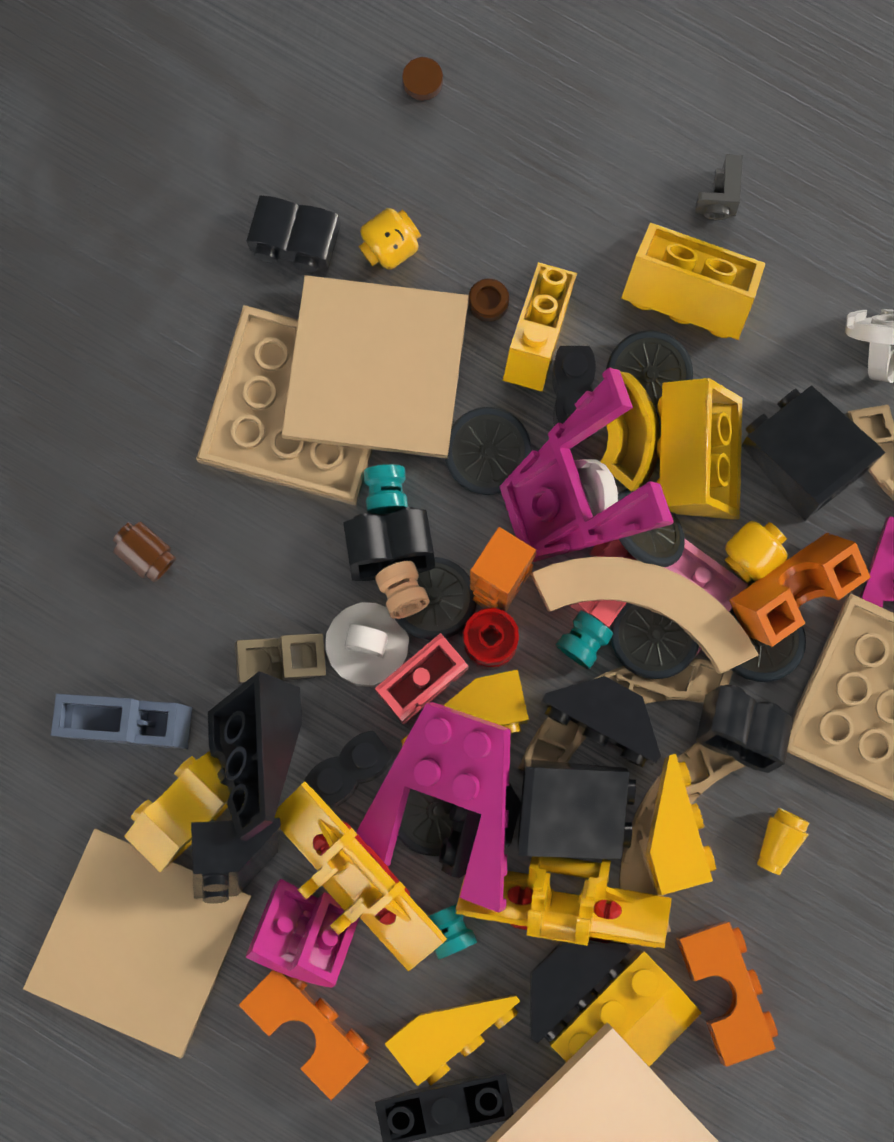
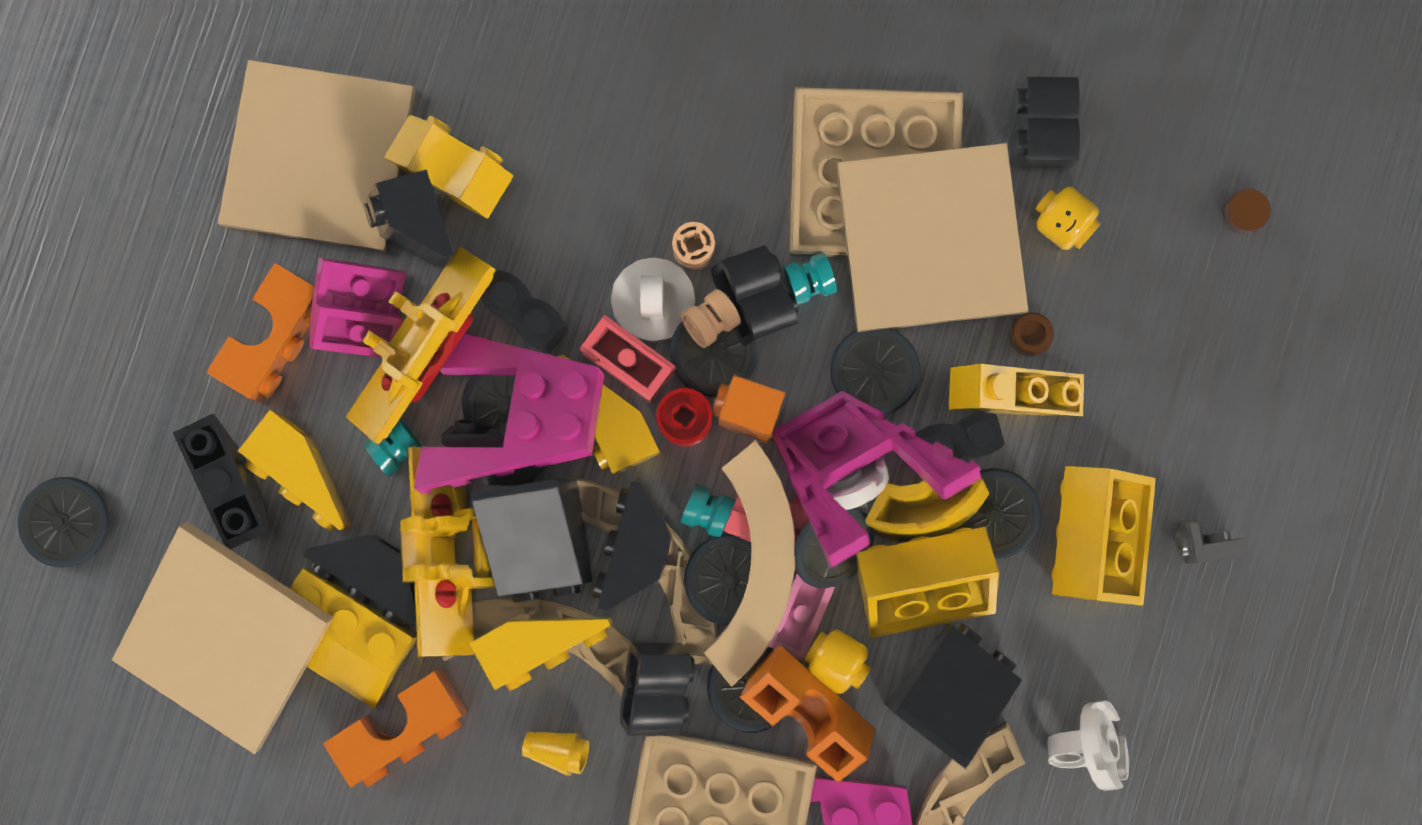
camera: 75 degrees right, 5 degrees up
sand blue slope [51,694,193,749] -> none
reddish brown brick [113,521,176,583] -> none
black wedge [208,671,302,842] -> none
dark tan slope [235,633,326,684] -> none
none -> light nougat wheel [672,222,715,271]

